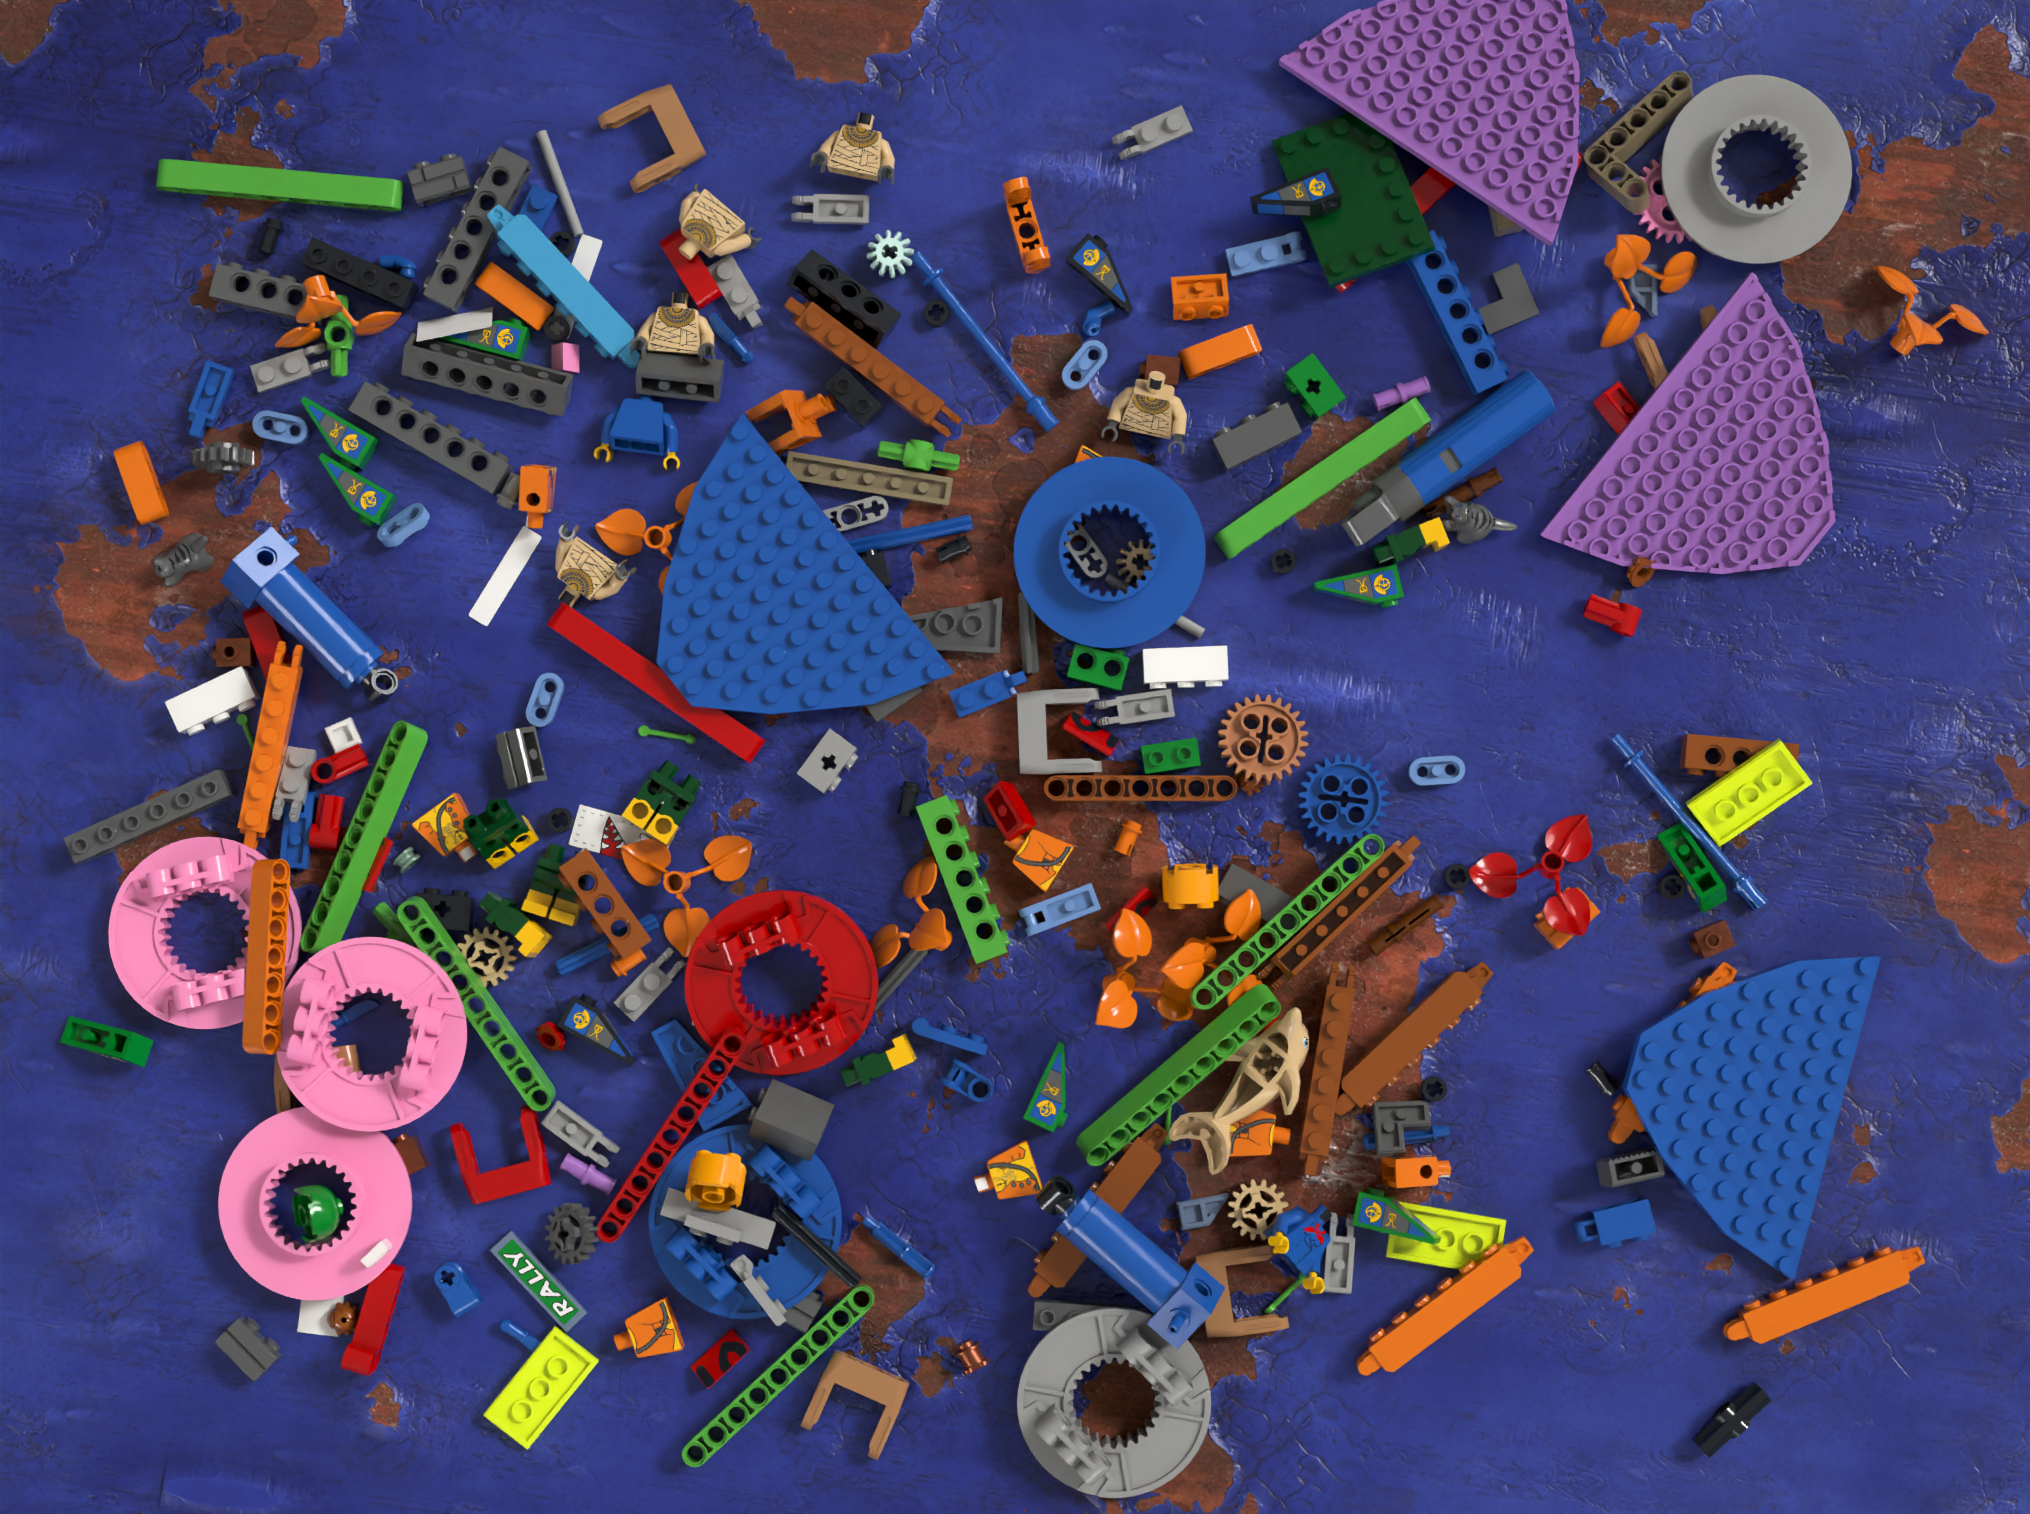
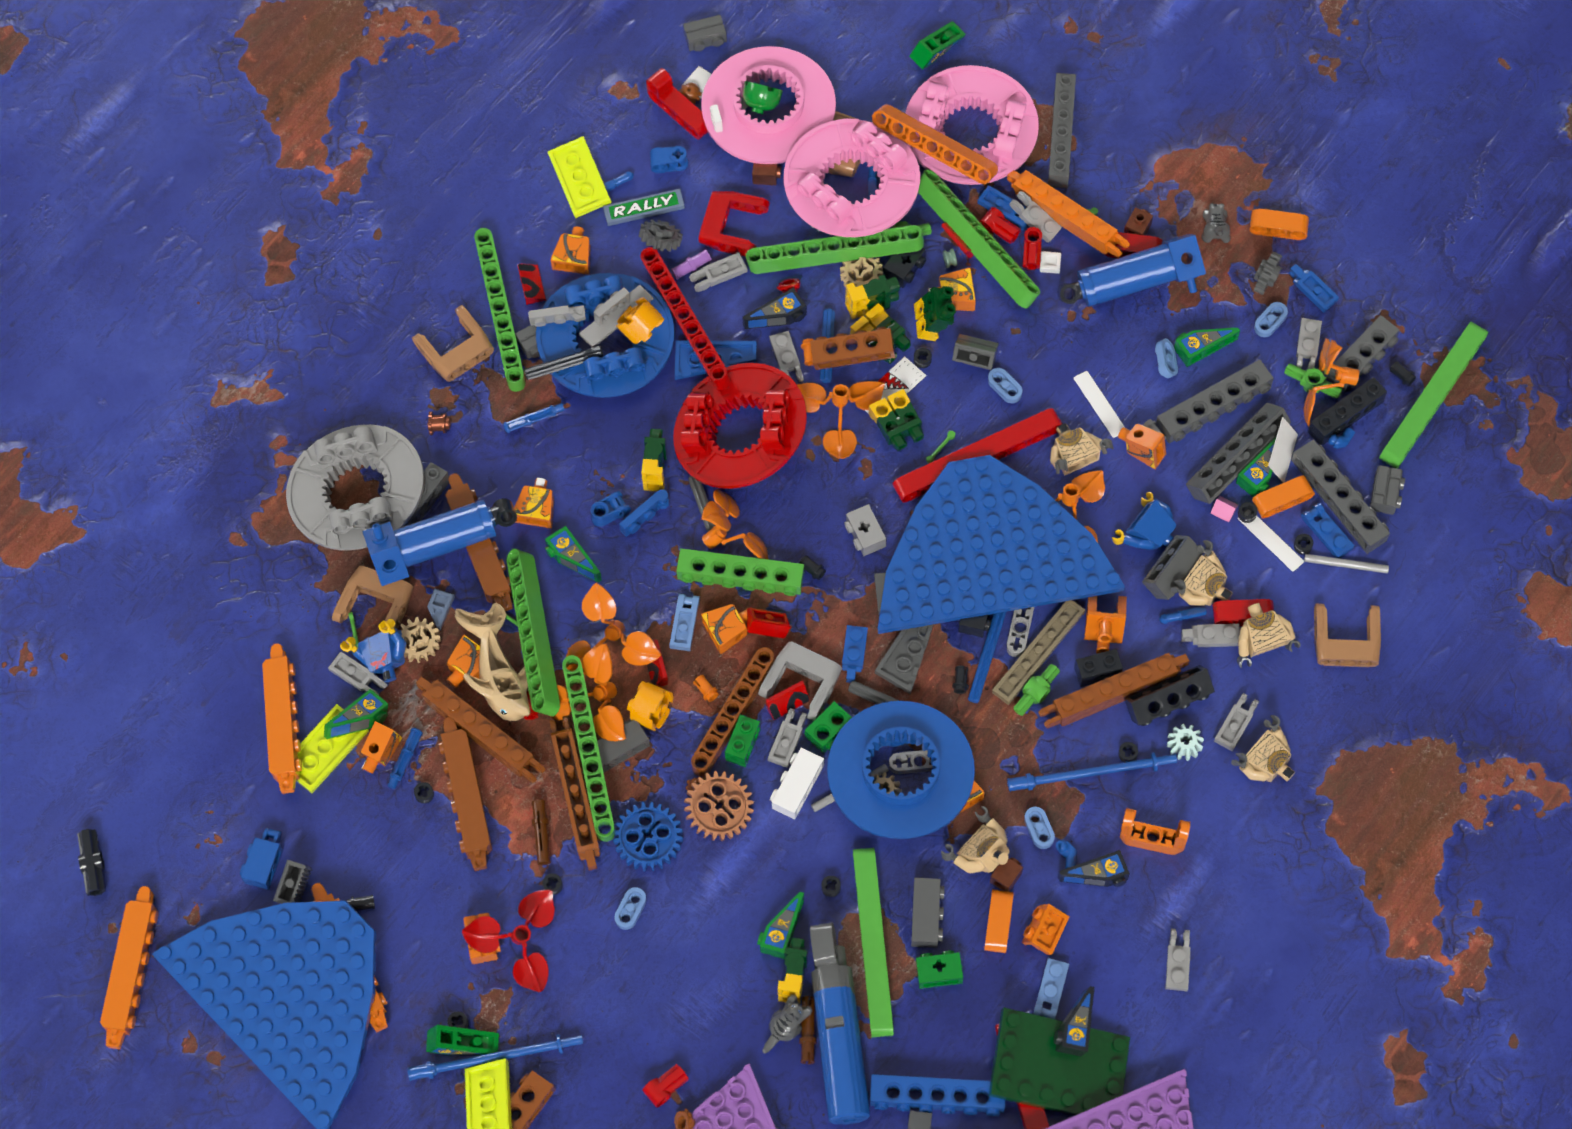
camera: 120 degrees right, 20 degrees down
white brick [165,666,261,736] -> none
slope [301,396,380,470] -> none
dark azure hinge [486,204,640,369] -> none
dark grey brick [747,1079,835,1162] -> none
medium lavender pin [1372,376,1431,411] -> none
dark grey tile [1372,1100,1431,1158] -> none
copper brick [1688,920,1736,959] -> none

